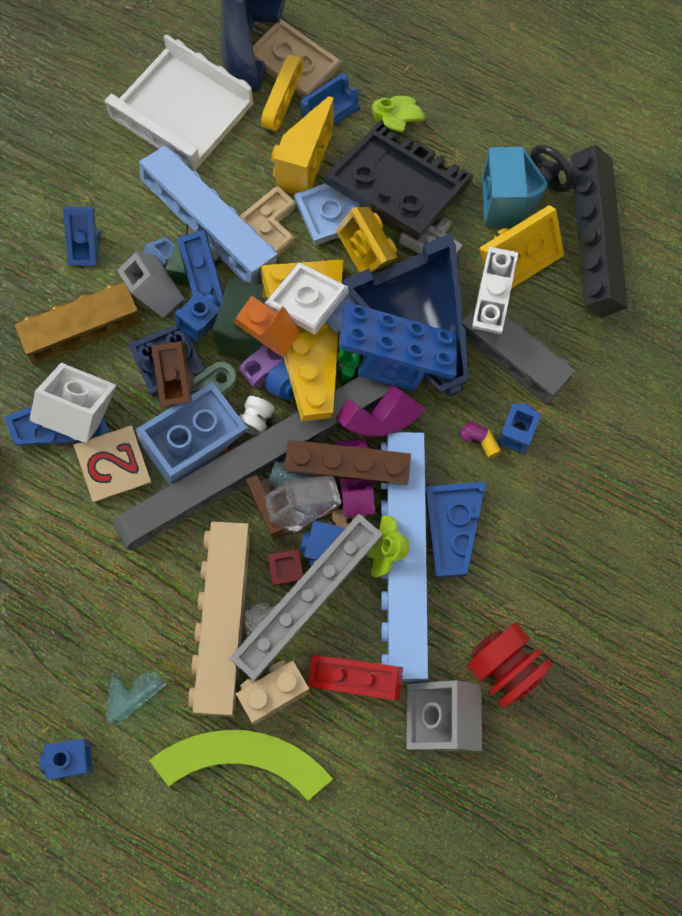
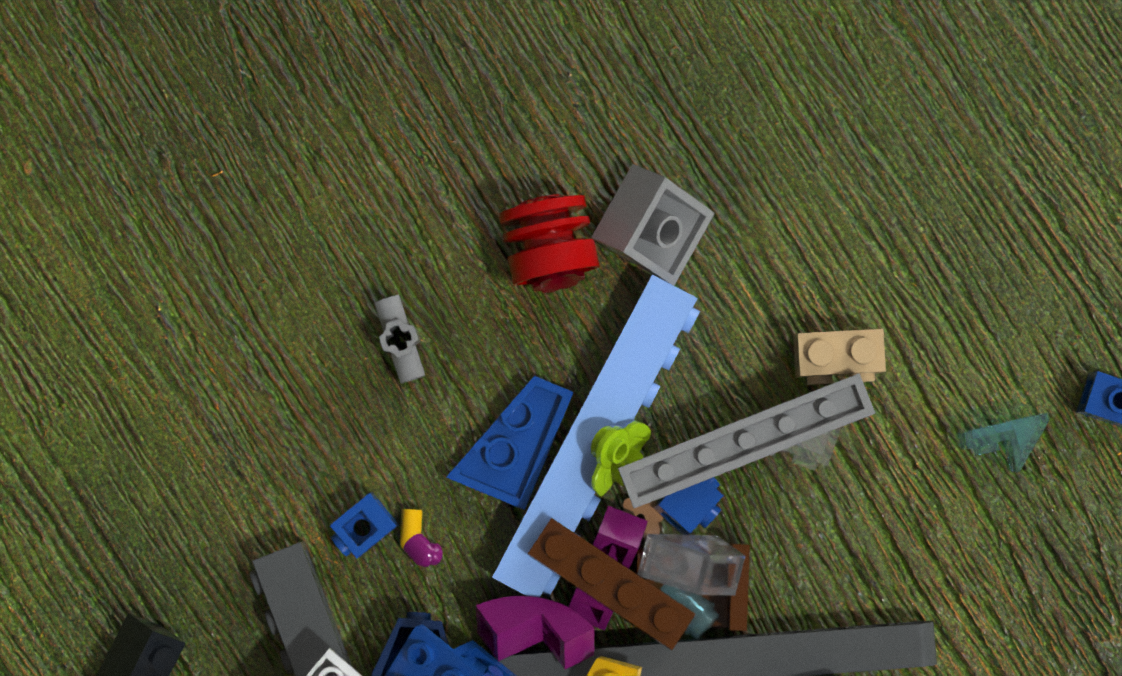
camera: 150 degrees left, 15 degrees up
lime tile [149,730,333,801] -> none
tan brick [188,521,251,718] -> none
dark red plate [268,549,303,587] -> none
red plate [307,654,403,700] -> none
none -> light grey axle [374,295,426,384]

